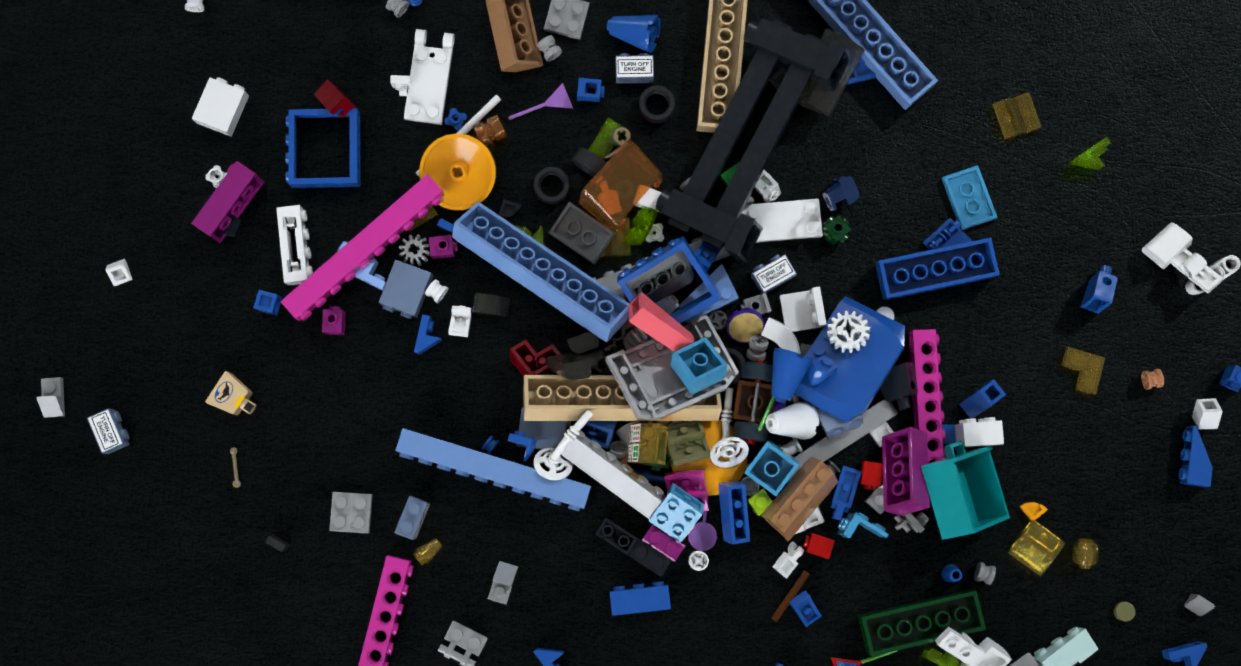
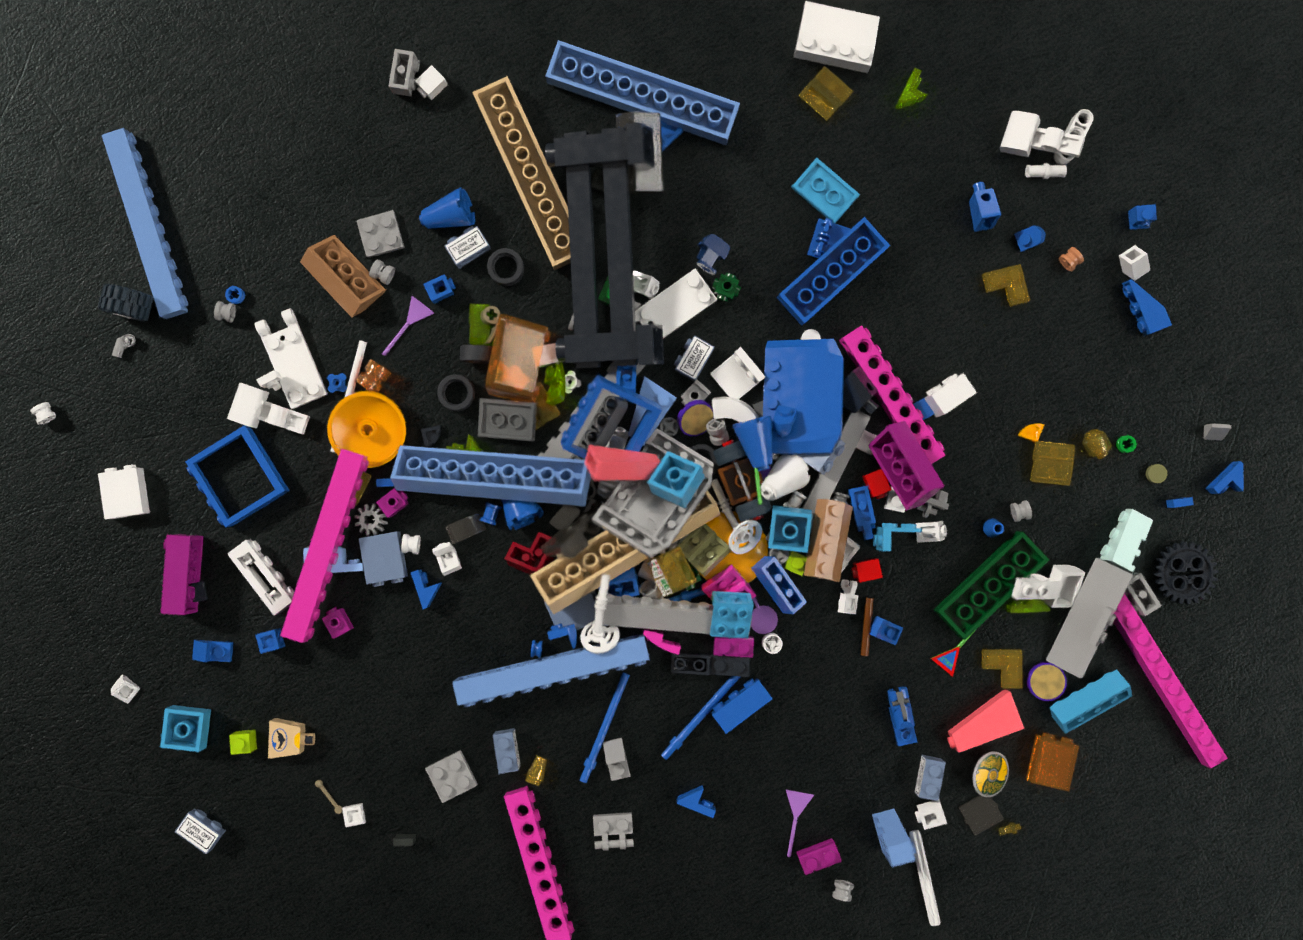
camera: 30 degrees left, 5 degrees up
light grey slope [37,377,65,418] -> none
white plate [206,165,227,188] -> none
dark red hinge [314,79,356,118] -> none
white gear [827,311,870,353] -> none
teal container [921,441,1010,540] -> none
blue slope [959,379,1006,419] -> none
none -> dark azure brick [160,705,211,752]
none -> blue slope [193,640,233,662]
none -> white plate [227,383,310,434]
none -> lime brick [230,730,257,755]
none -> white tile [342,803,366,827]
none -> blue bush [480,502,502,525]
none -> blue cone [502,499,544,530]
none -> blue bar [580,672,630,783]
none -> dark pink slope [643,628,681,654]
none -> blue bar [661,676,741,760]
none -> white slope [794,1,880,73]
none -> white bracket [915,521,947,543]
none -> blue plate [1014,226,1046,252]
none -> white pin [1025,163,1067,179]
none -> green bush [1116,435,1137,453]
none -> blue tile [1166,497,1194,508]

